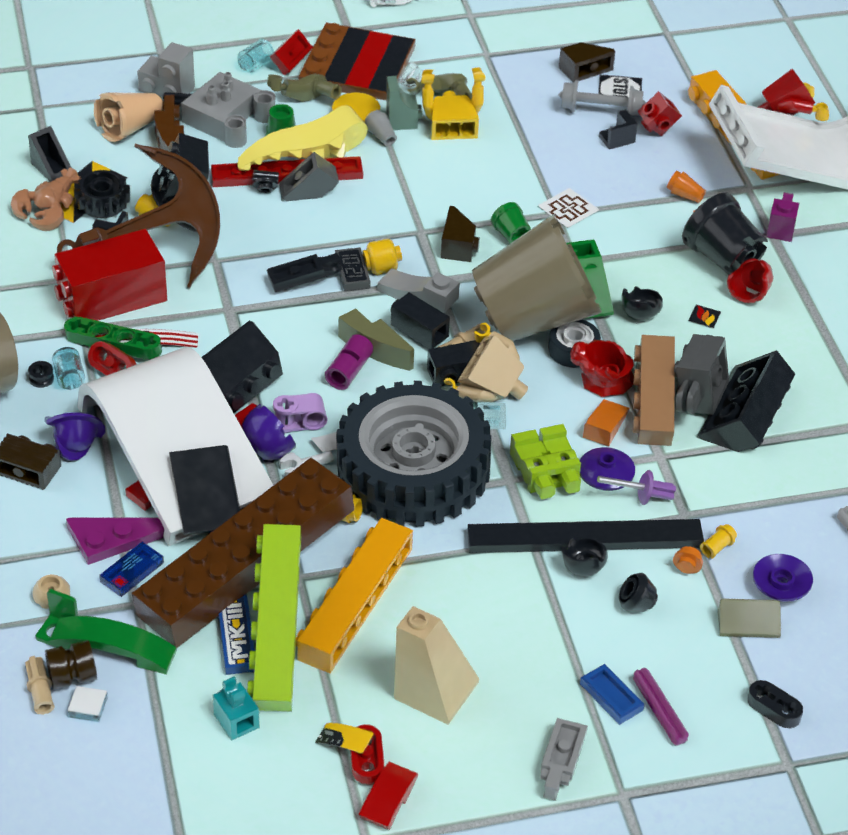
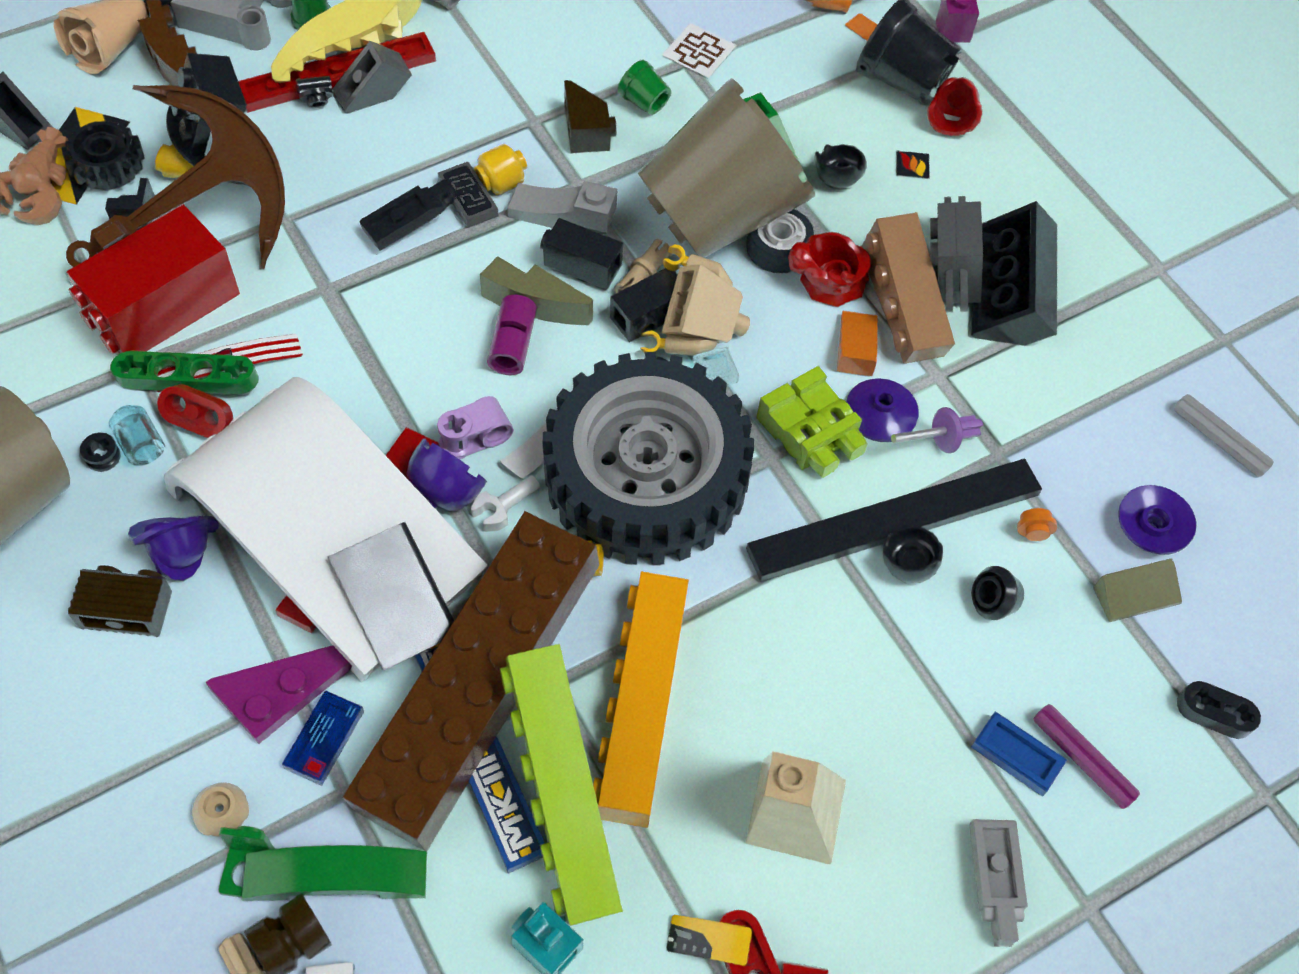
camera: 20 degrees left, 15 degrees up
black slope [201,320,283,413] -> none
yellow pin [700,524,737,559] -> none

